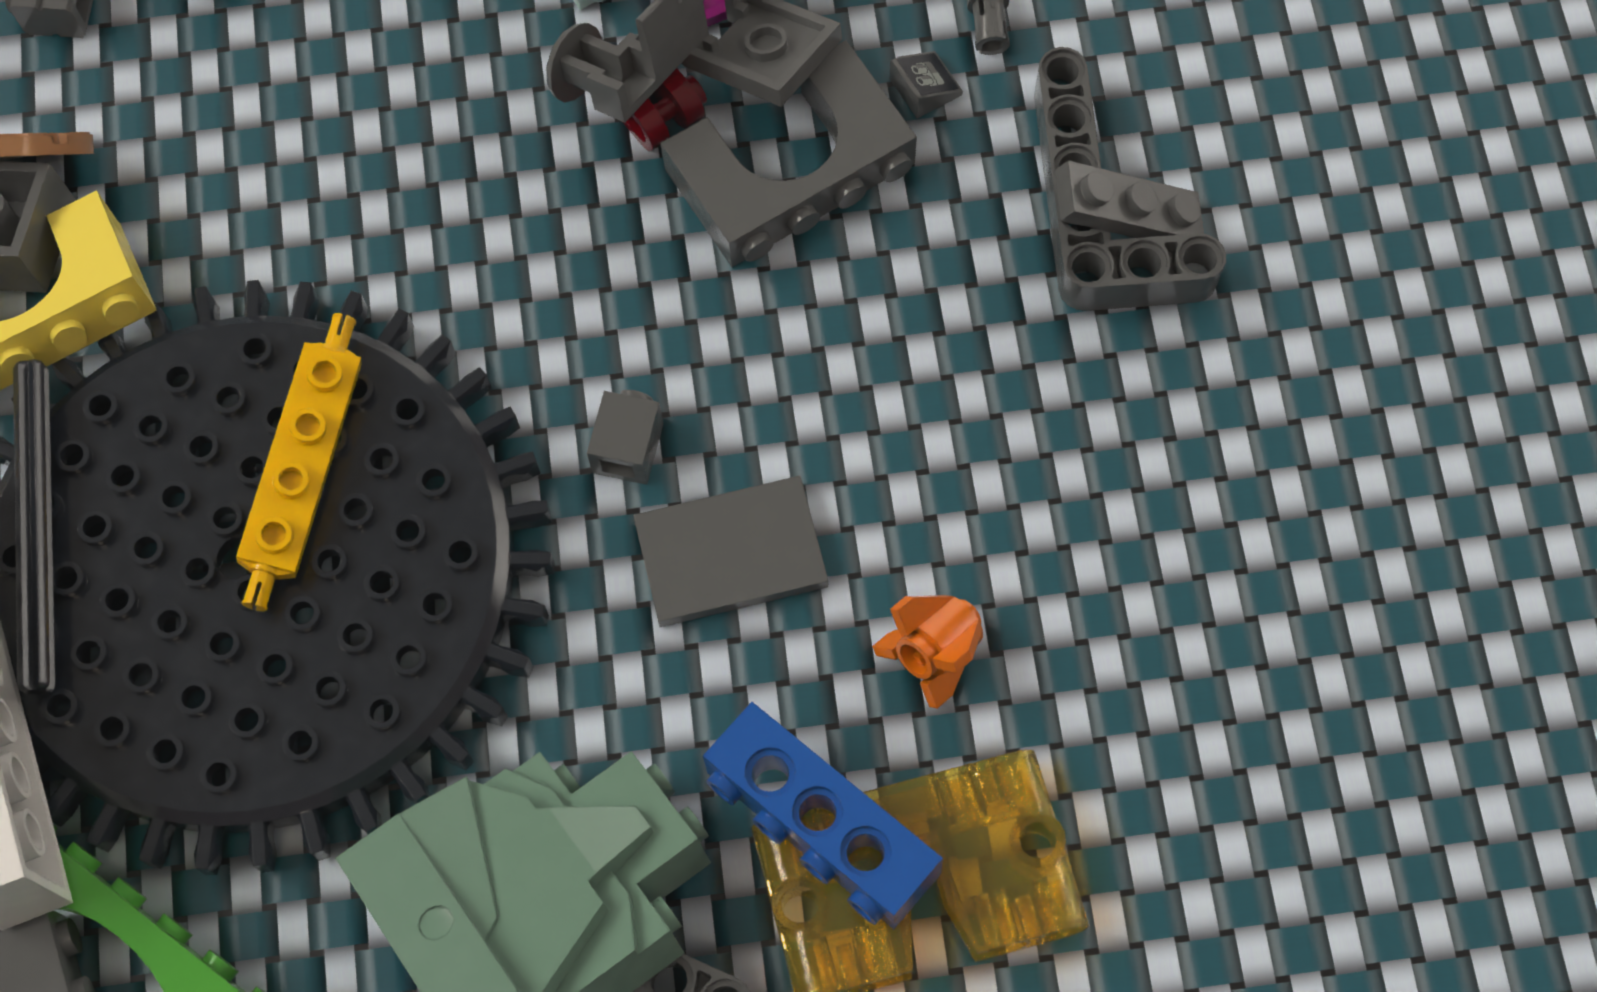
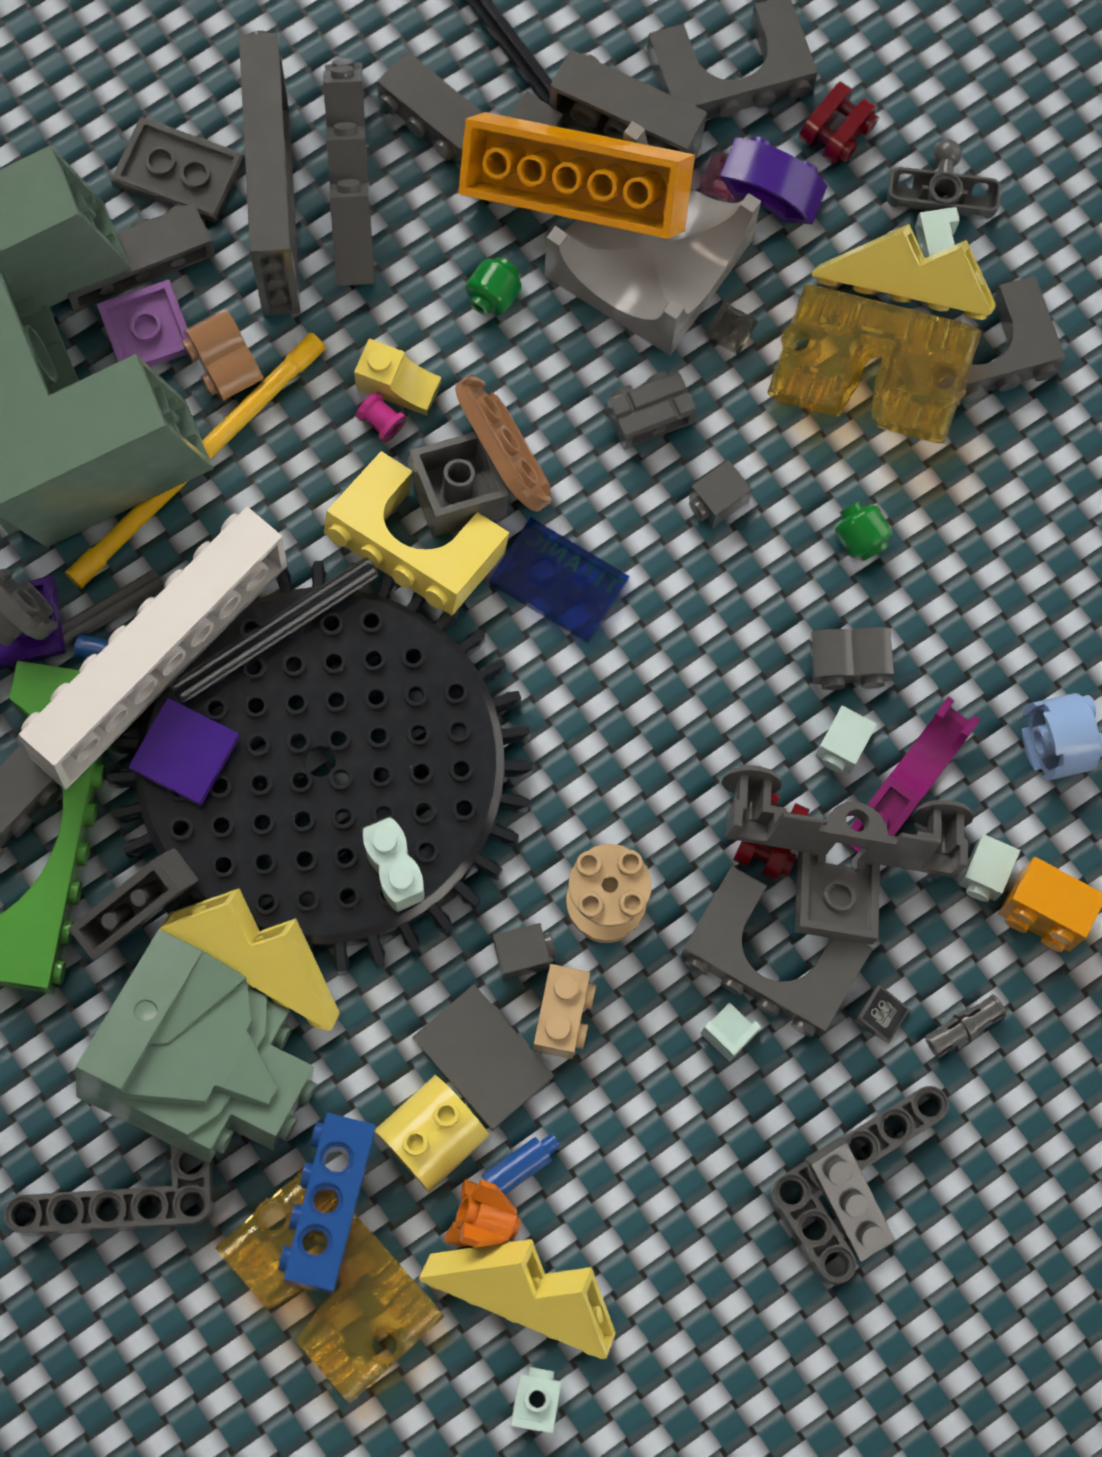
camera: 55 degrees right, 5 degrees up
yellow plate [236,313,361,612] -> none
none -> dark grey brick [68,848,199,960]
none -> dark purple tile [128,698,240,806]
none -> light yellow slope [160,888,340,1031]
none -> light aqua brick [363,817,424,912]
none -> light yellow brick [375,1075,490,1192]
none -> light yellow slope [419,1239,616,1359]
none -> blue cylinder [481,1133,561,1195]
none -> clear blue tile [489,517,630,643]
none -> light aqua brick [511,1367,561,1433]
none -> tan brick [533,964,596,1059]
none -> tan piece [566,844,651,943]
none -> light aqua panel [700,1003,762,1062]

